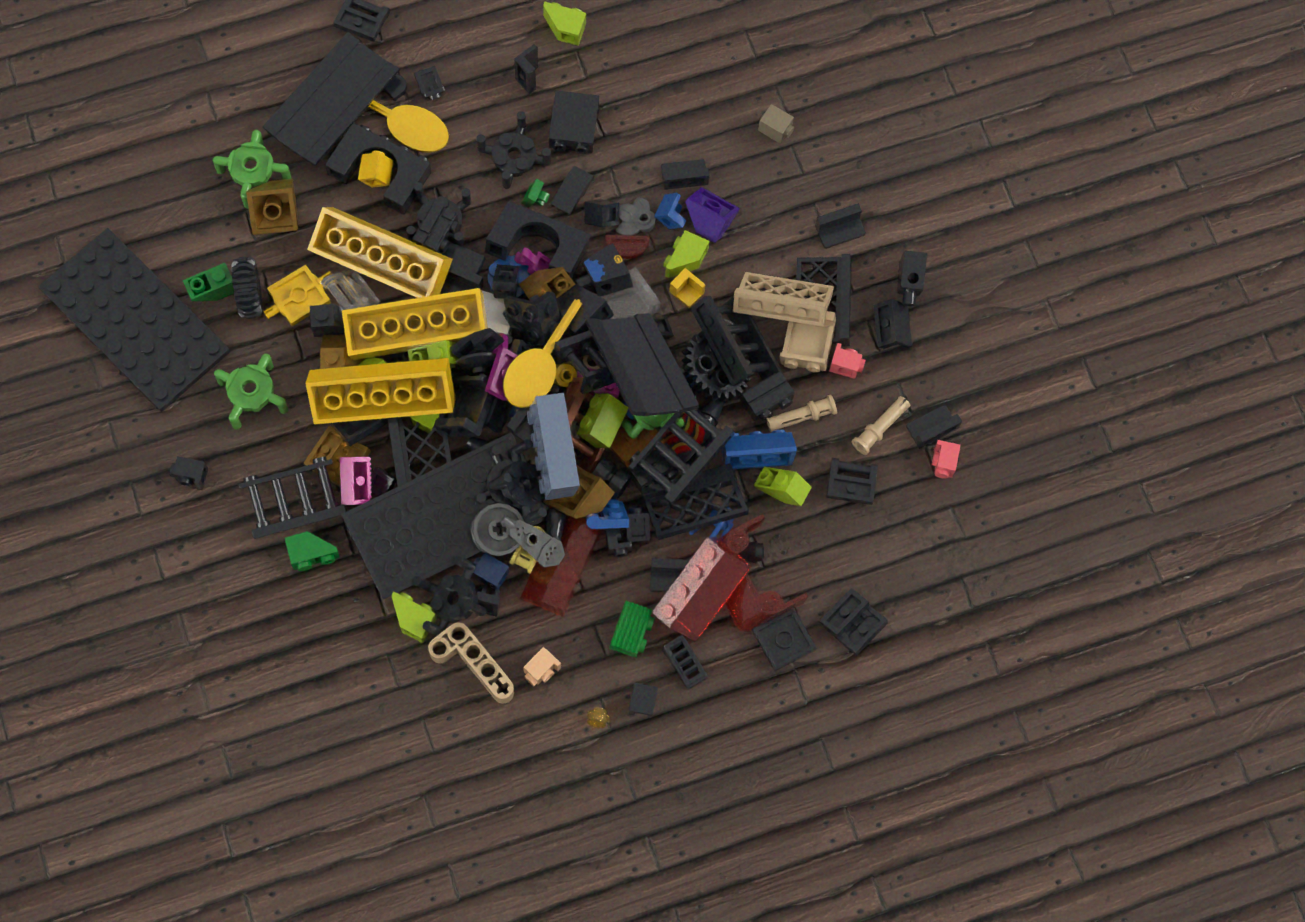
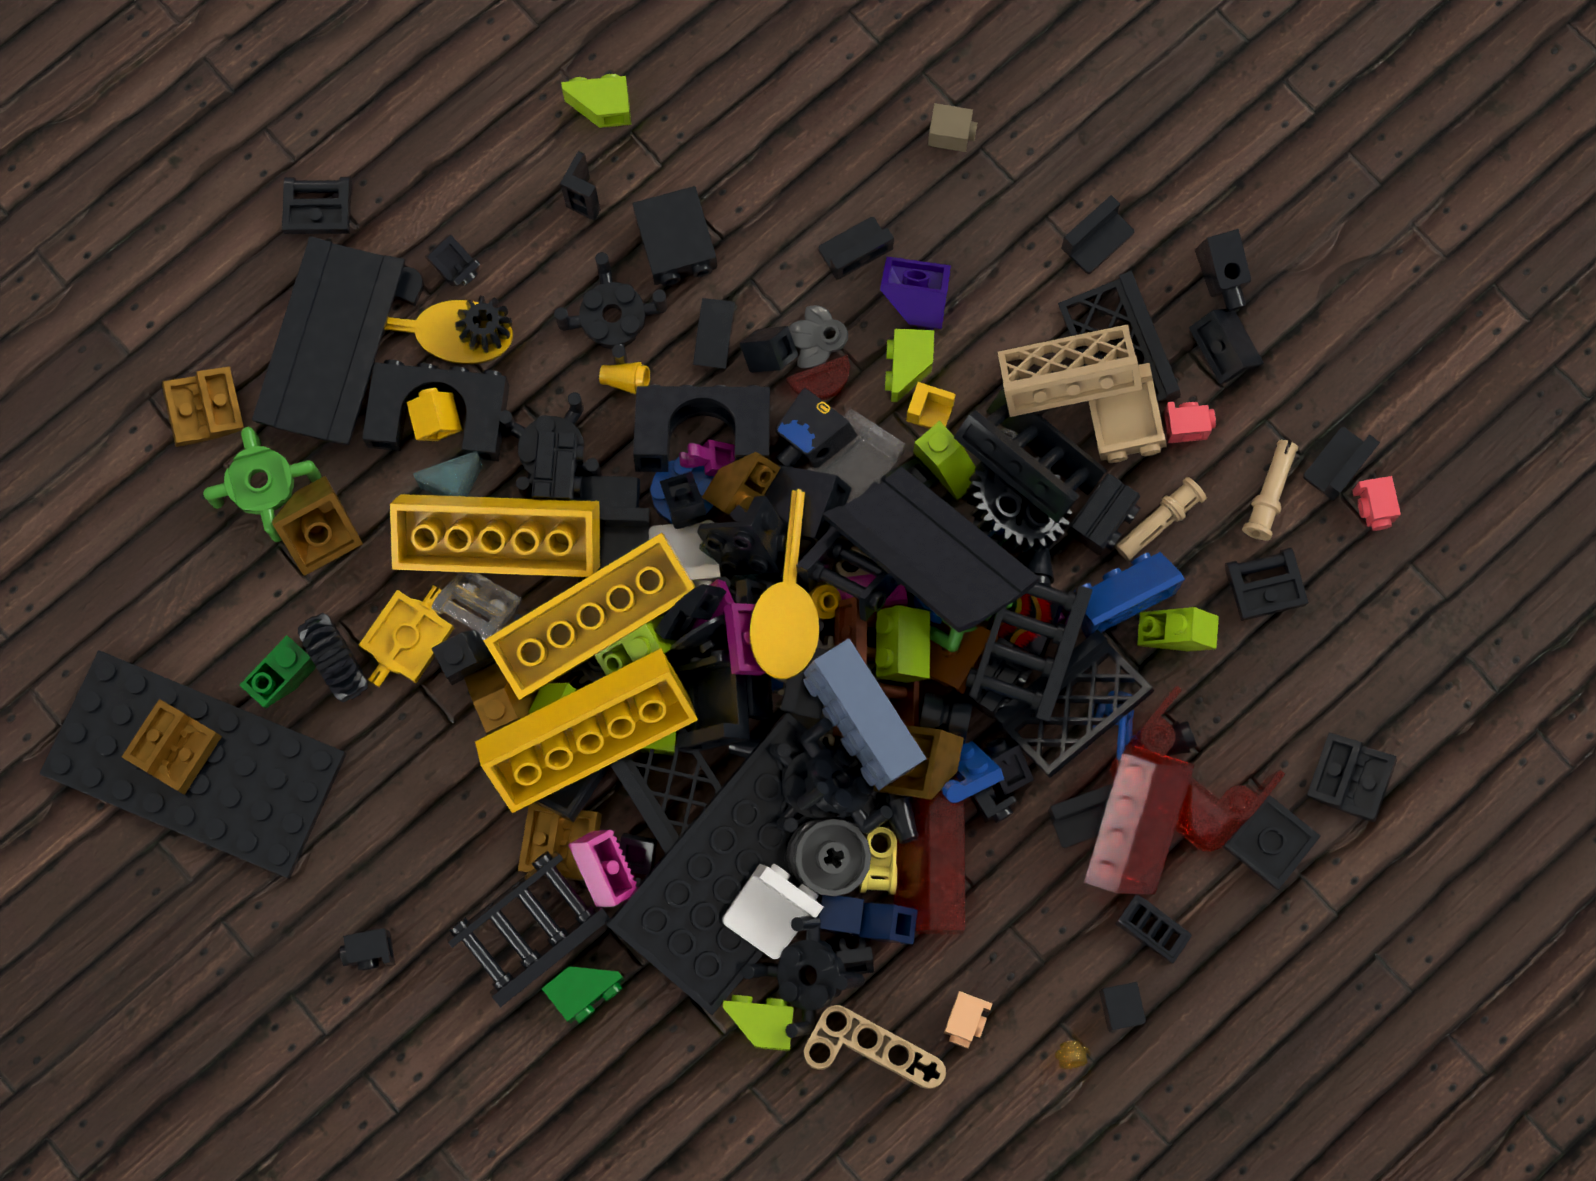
camera: 15 degrees left, 5 degrees up
bright green plate [214,354,288,430] -> none
dark grey piece [501,515,565,567] -> none
green tile [521,179,550,208] -> none
green brick [610,601,655,658] -> none
blue panel [654,193,686,229] -> none
none -> pearl gold slope [122,699,222,795]
none -> pearl gold slope [162,366,244,447]
none -> clear light blue slope [413,451,483,497]
none -> black gear [455,295,512,353]
none -> yellow cone [599,362,650,394]
none -> white bracket [722,864,824,959]
none -> dark blue brick [859,903,918,945]
none -> lime slope [913,421,976,501]

